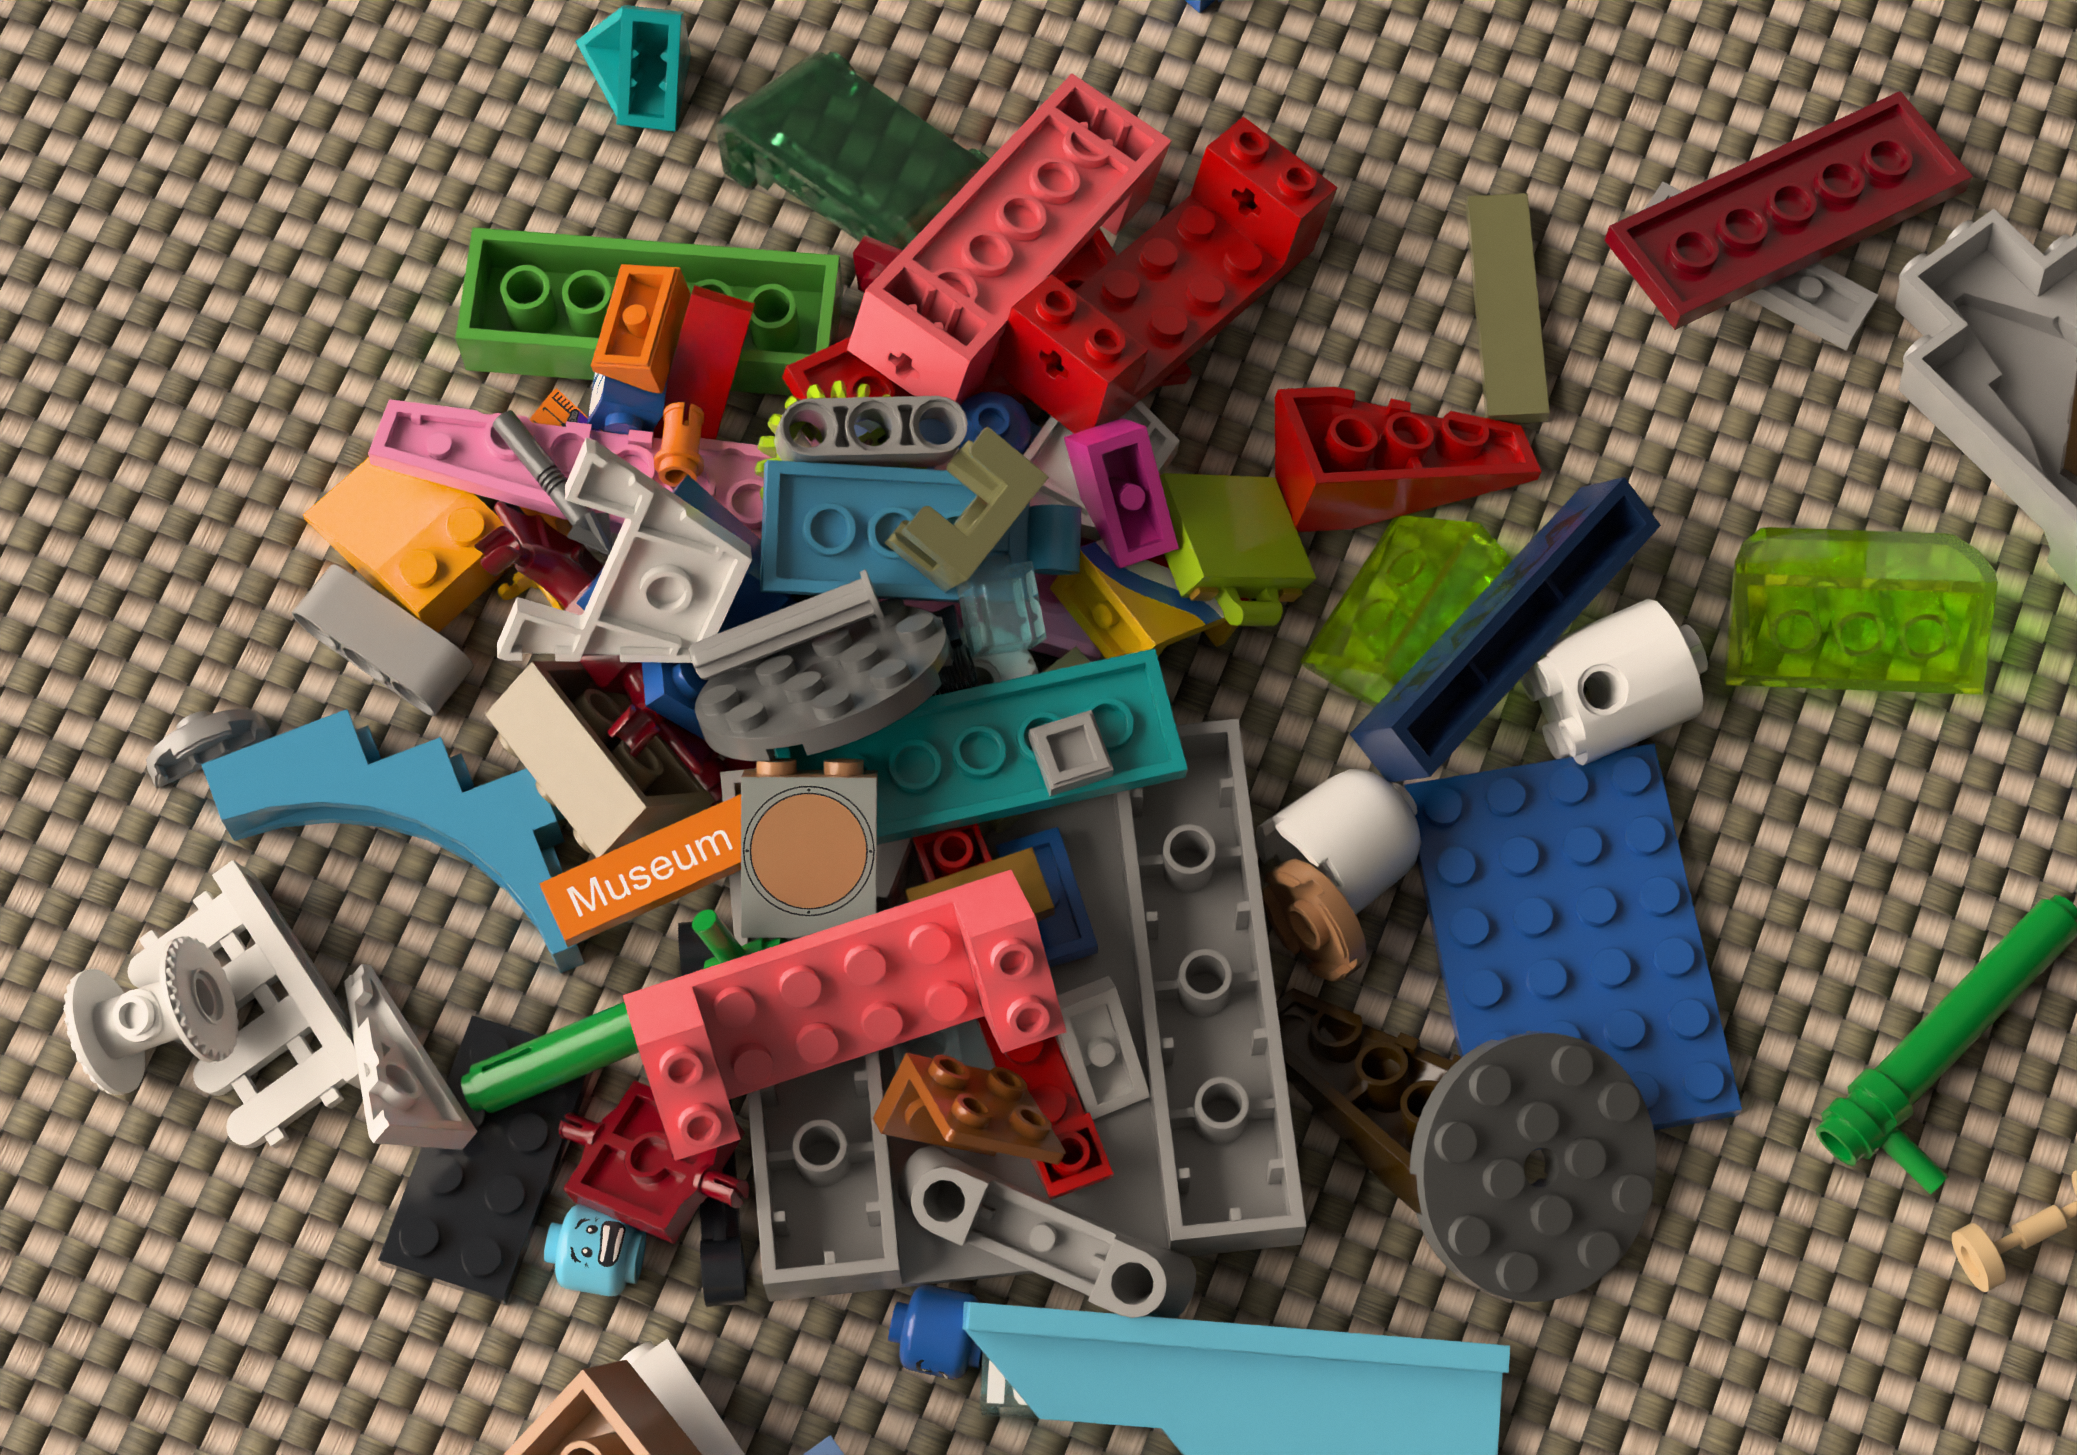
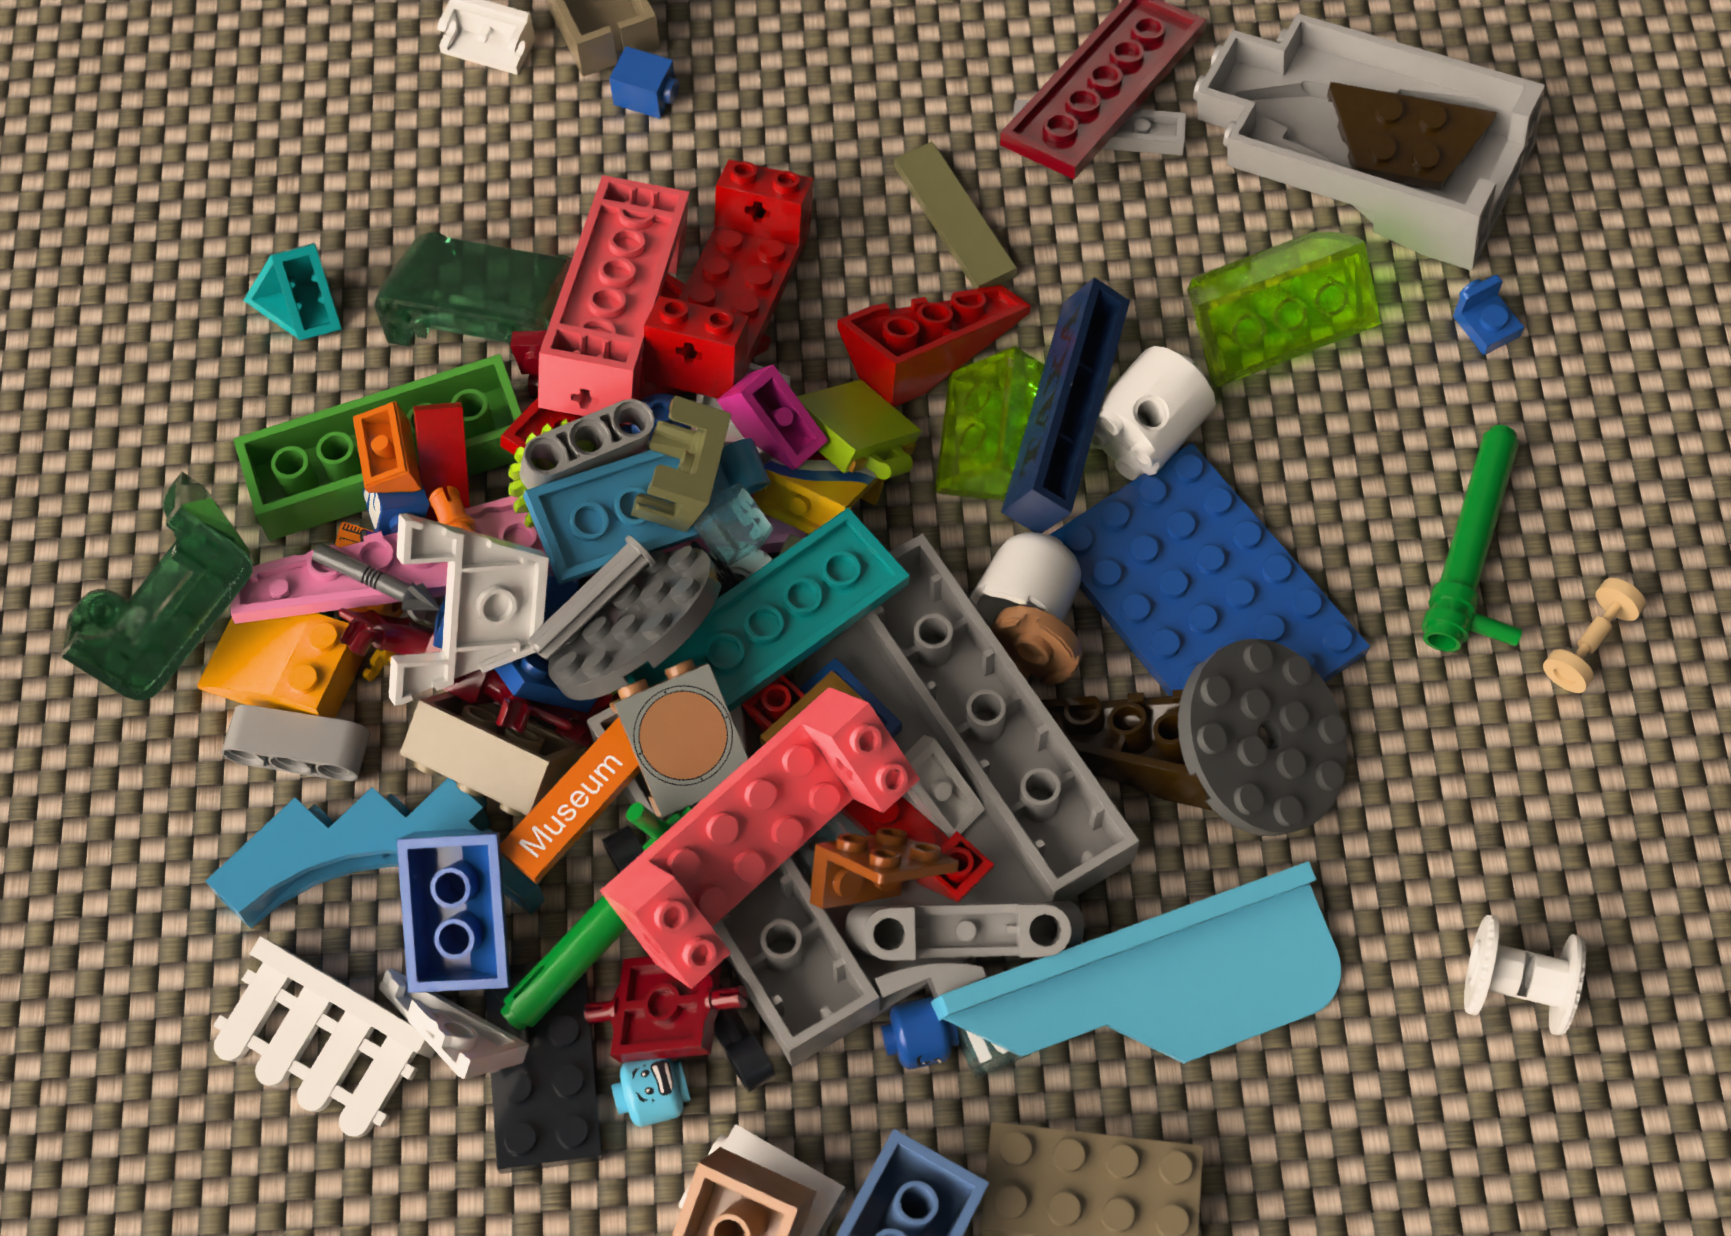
camera: 25 degrees left, 5 degrees down
white hose [64,936,239,1095] -> none
light grey plate [146,708,272,788] -> none
light grey tile [1028,710,1114,796] -> none
none -> clear green windscreen [62,472,253,700]
none -> blue slope [397,829,511,993]
none -> light grey slope [871,963,987,999]

